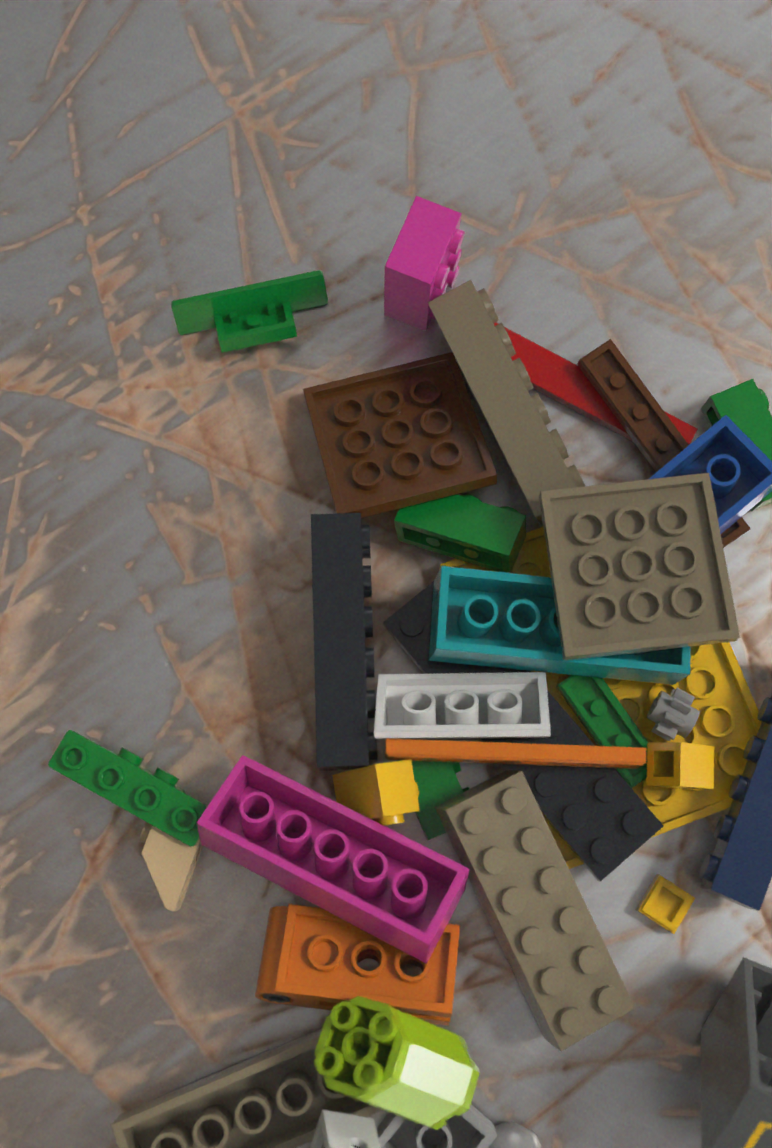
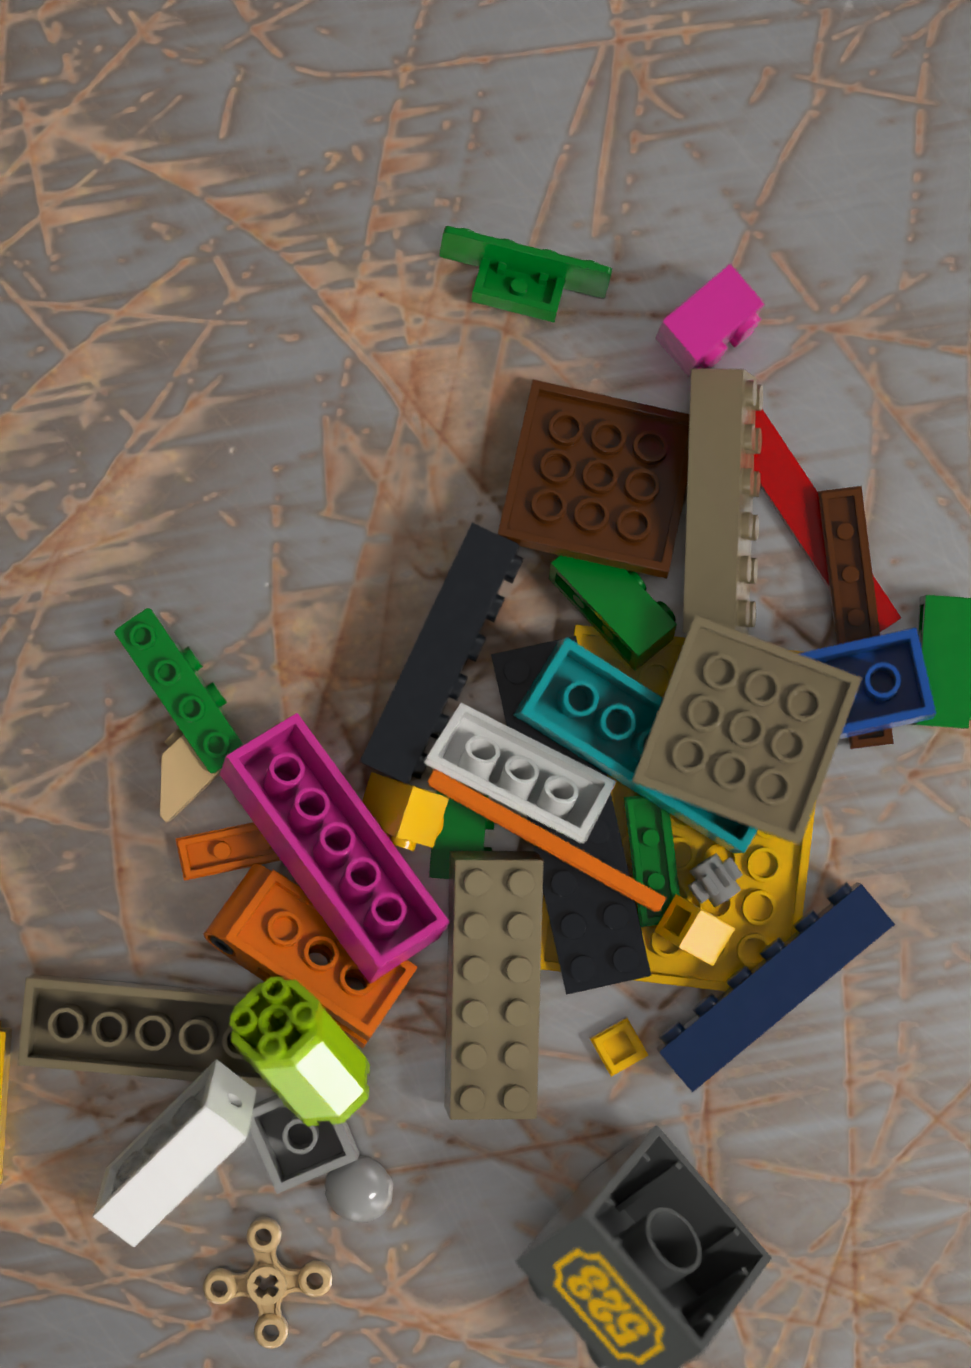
camera: 30 degrees right, 10 degrees up
none -> orange tile [175,822,281,881]

